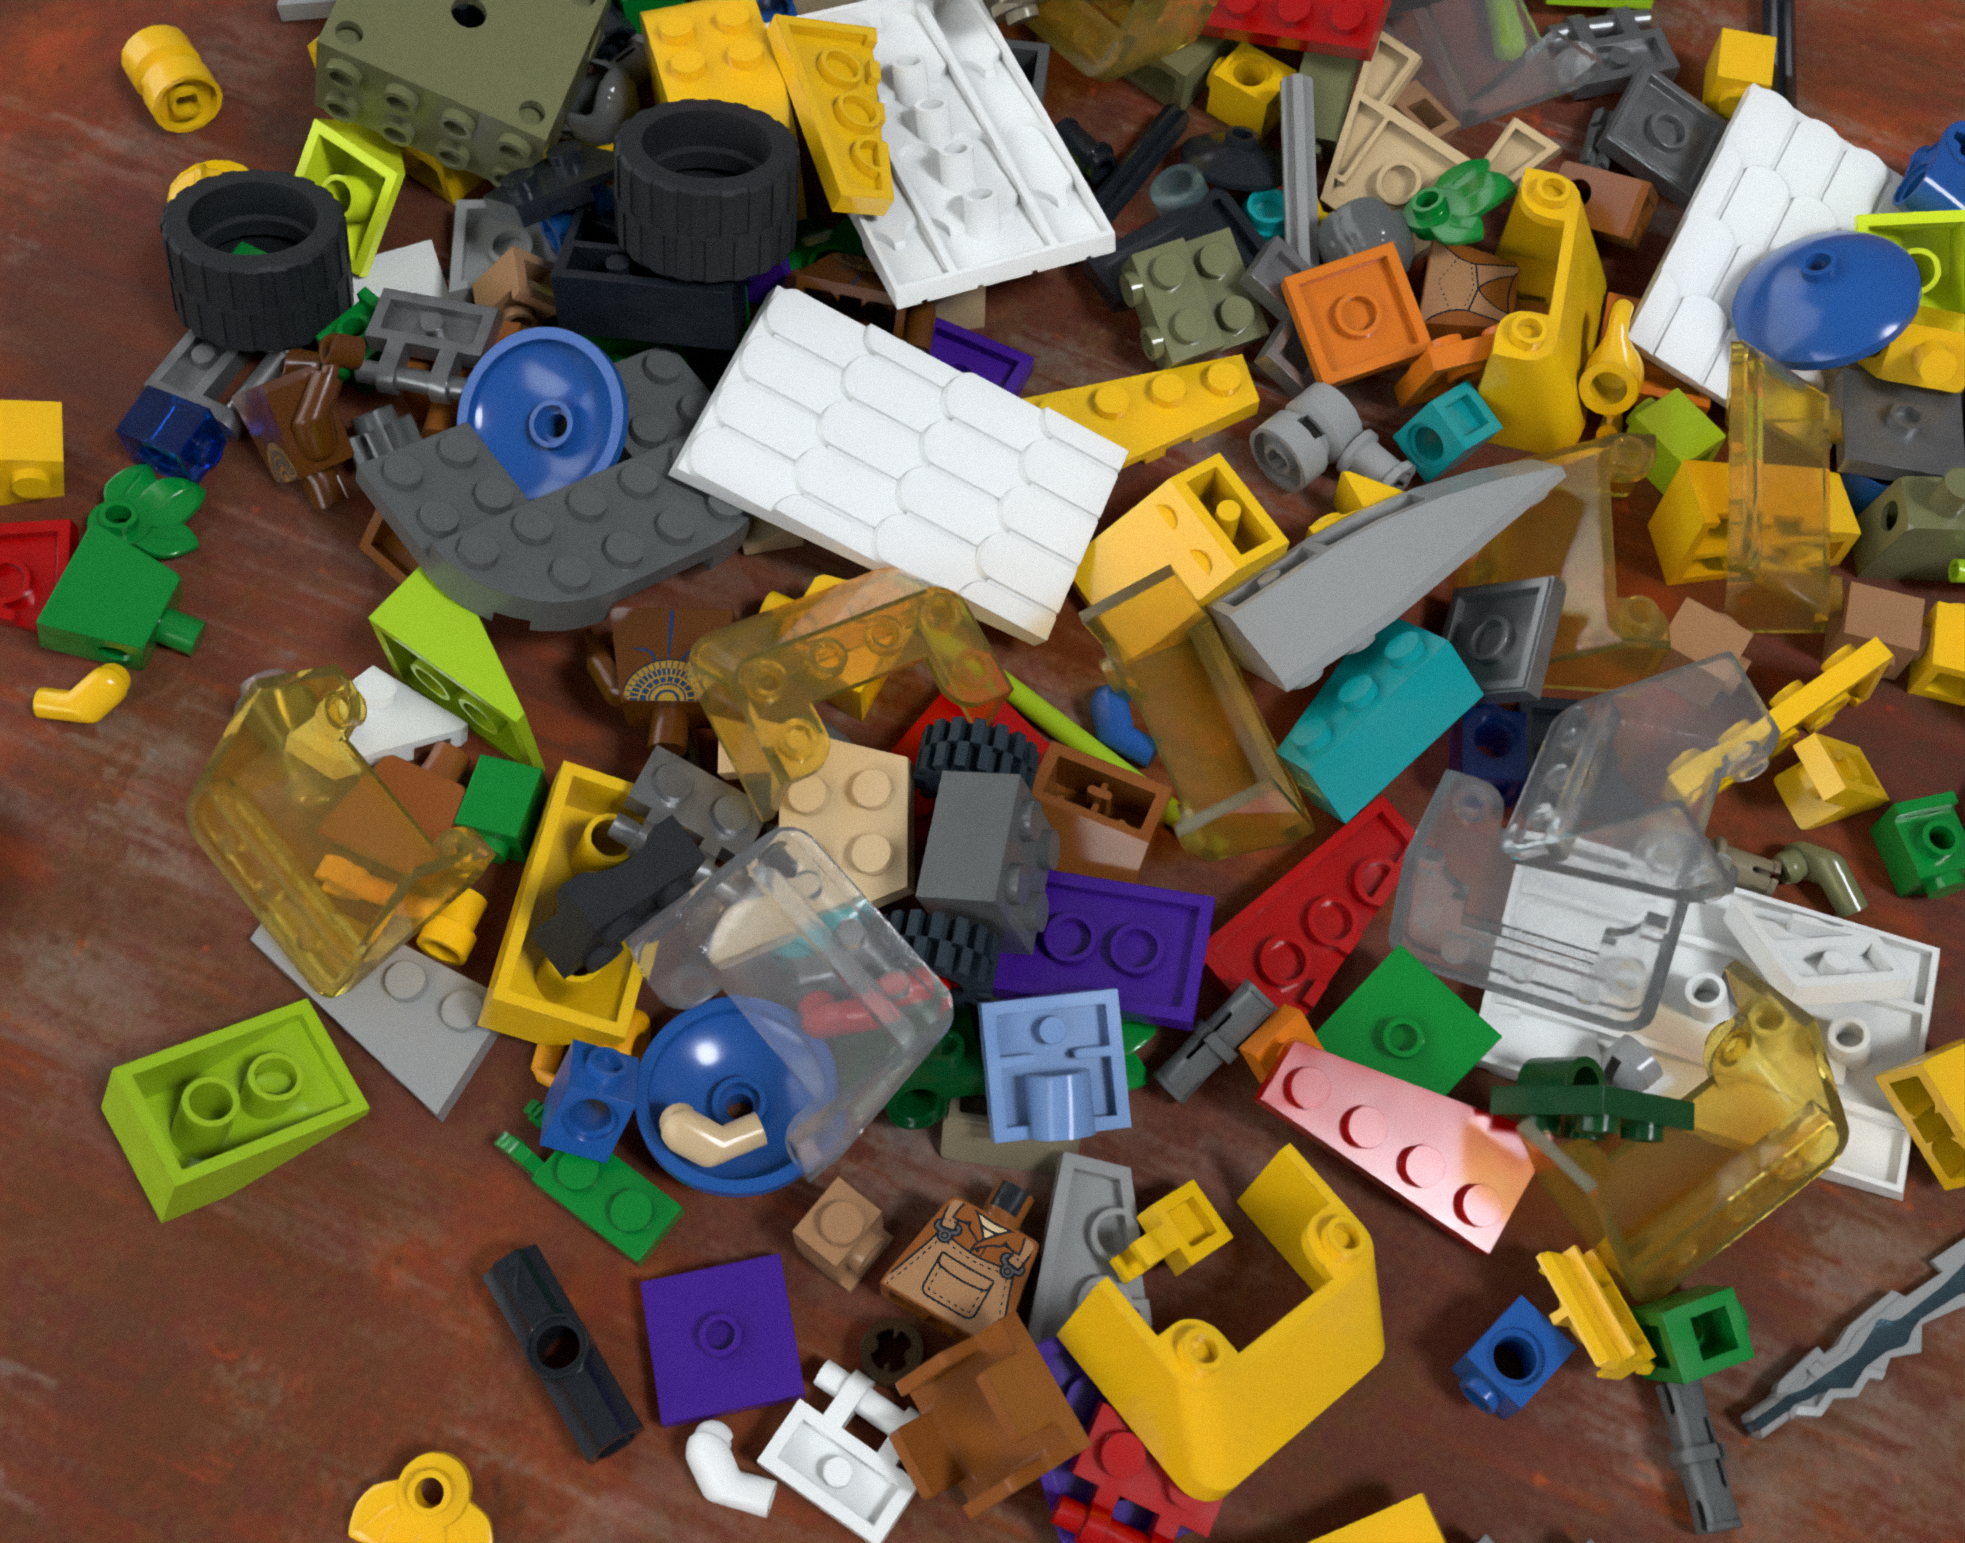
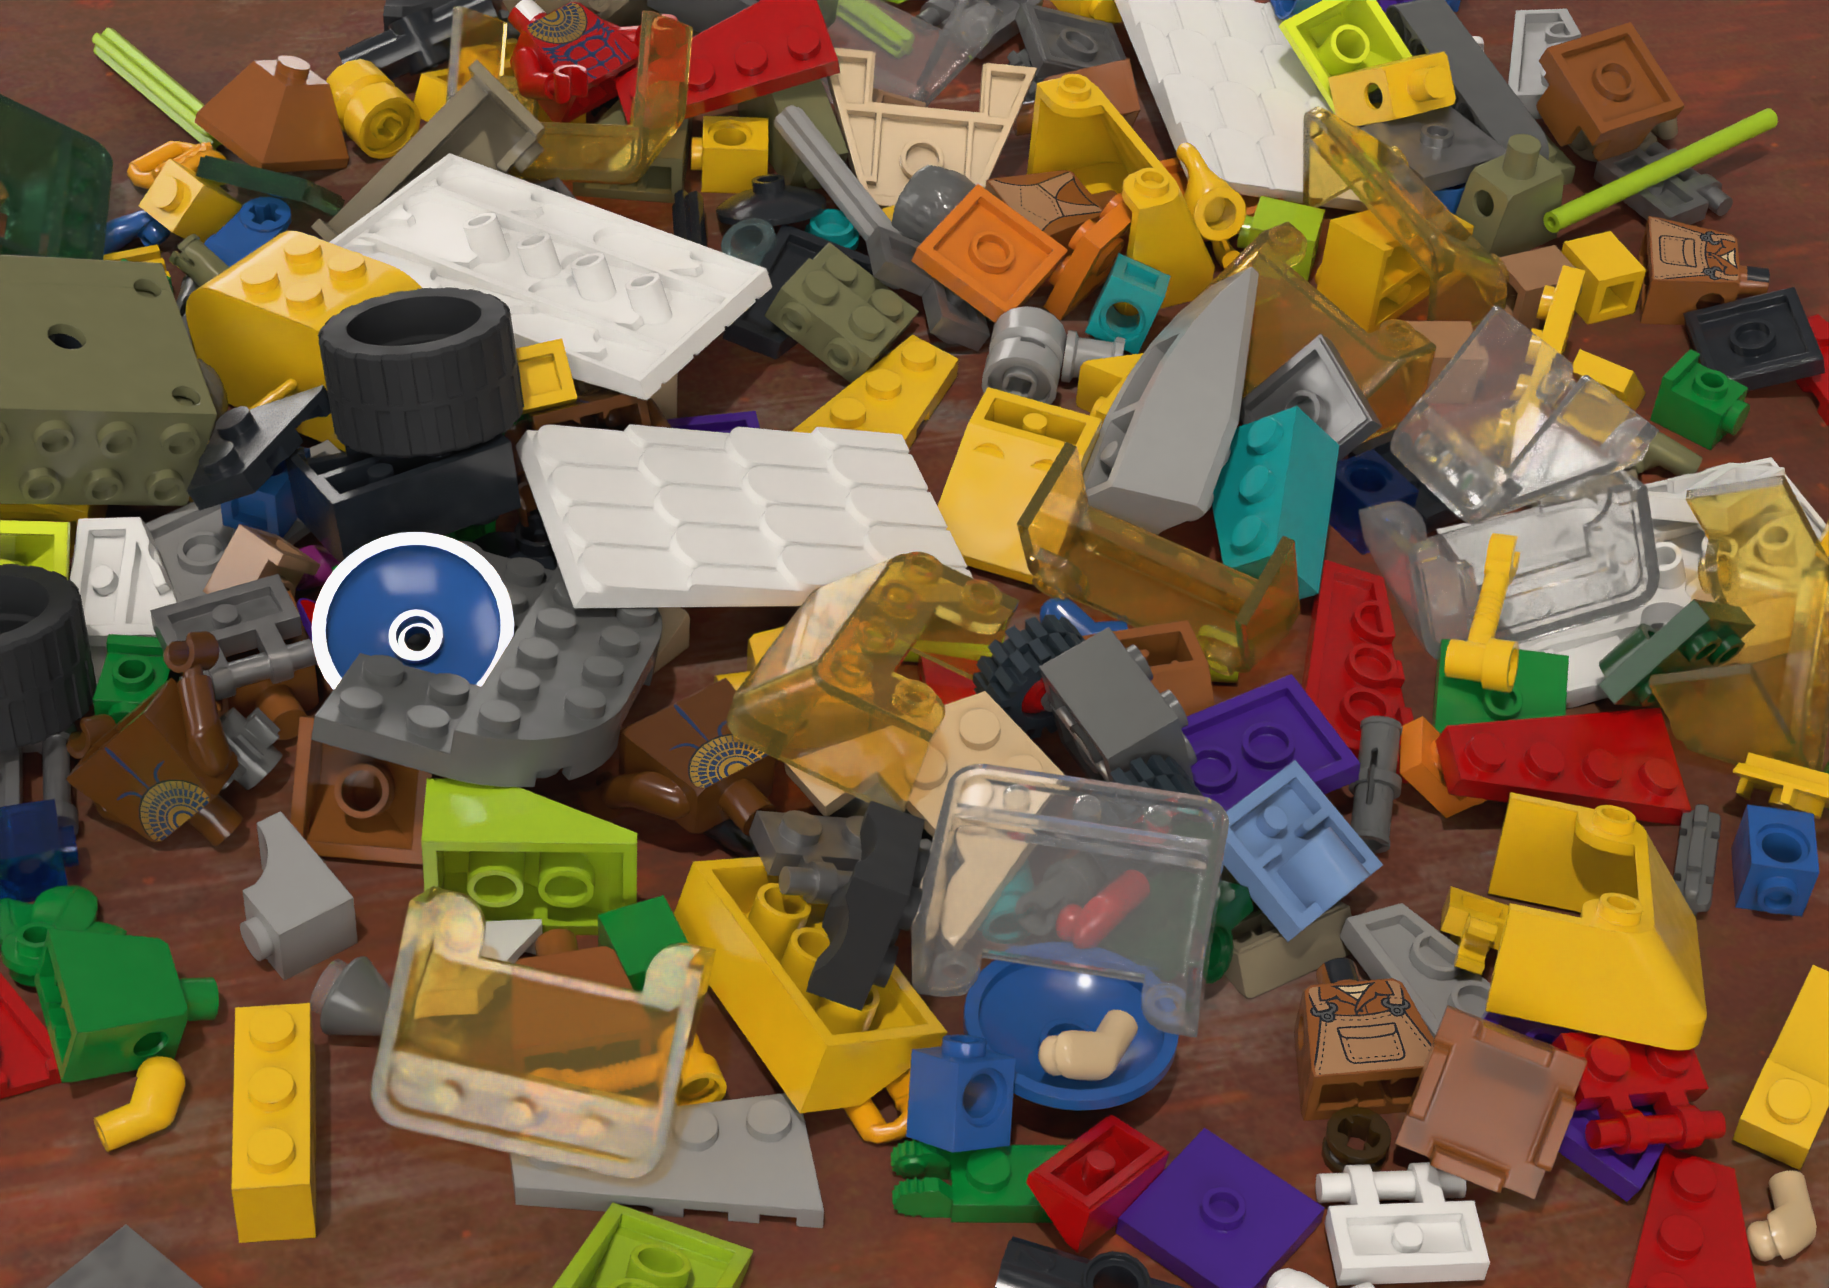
camera: 40 degrees left, 20 degrees down
yellow wing [766,14,894,216] -> none
medium nougat brick [792,1176,895,1294] -> none
green plate [1403,158,1518,246] -> none
blue dish [1732,230,1922,371] -> none
none -> white wing [70,517,178,646]
none -> yellow brick [231,1003,316,1243]
none -> light grey arch [240,811,357,980]
none -> yellow tile [516,338,577,414]
none -> red slope [1026,1114,1170,1253]
none -> yellow brick [1444,533,1521,693]
none -> dark grey axle [1673,804,1722,918]

